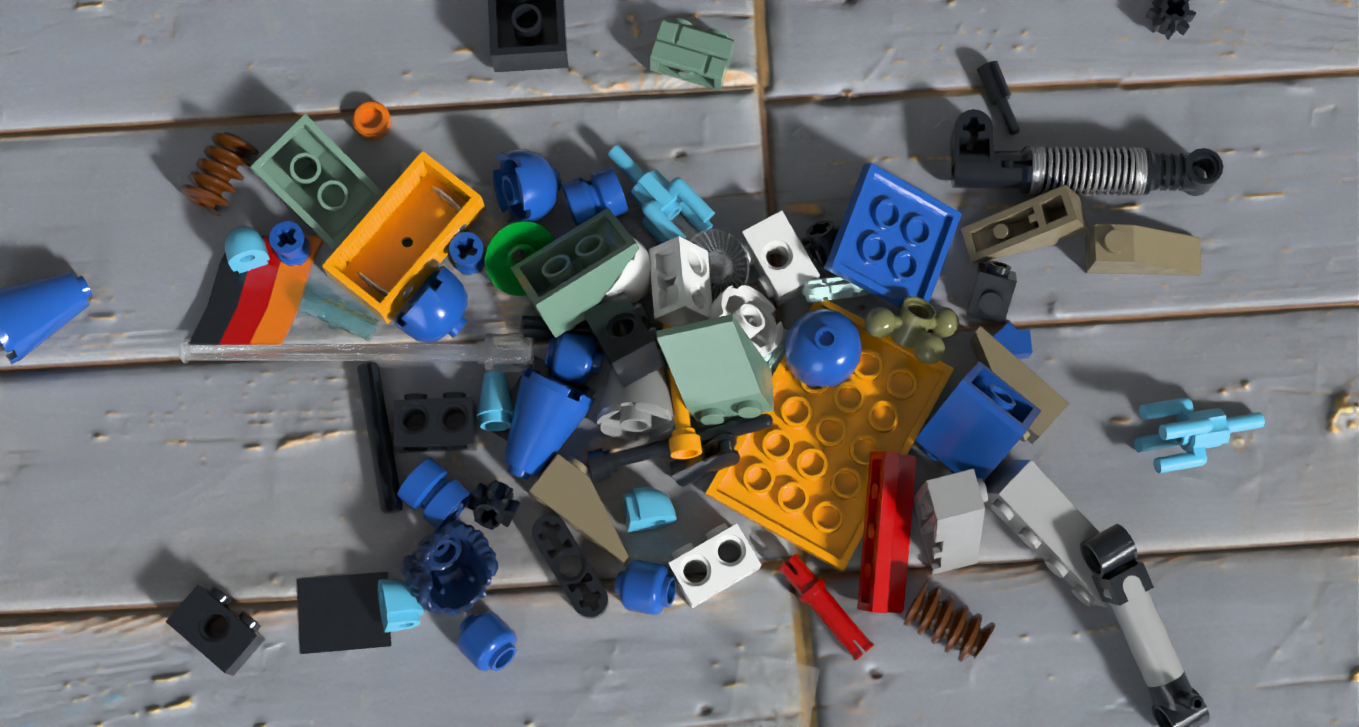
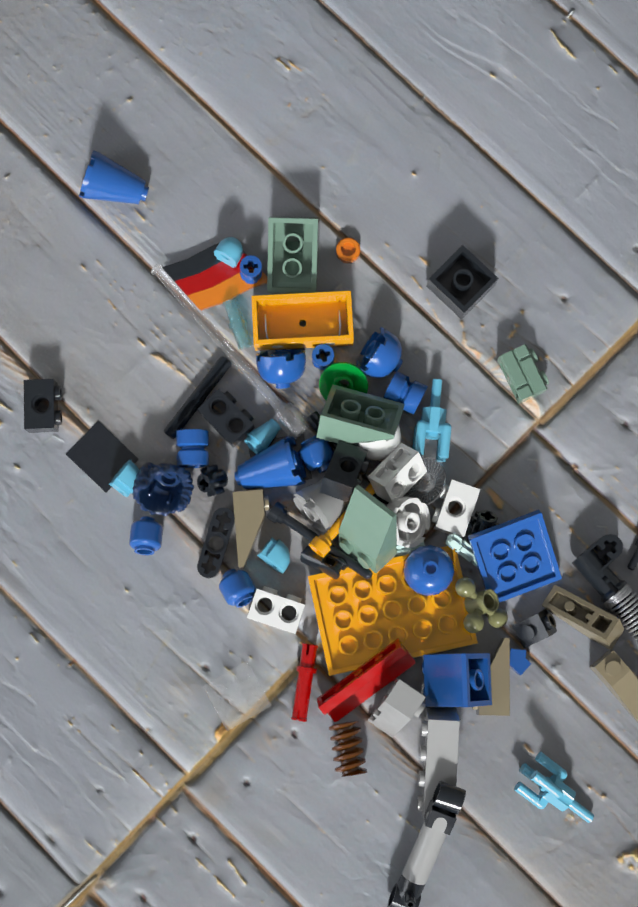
camera: 50 degrees right, 5 degrees up
reddish brown piece [181,132,259,216] -> none

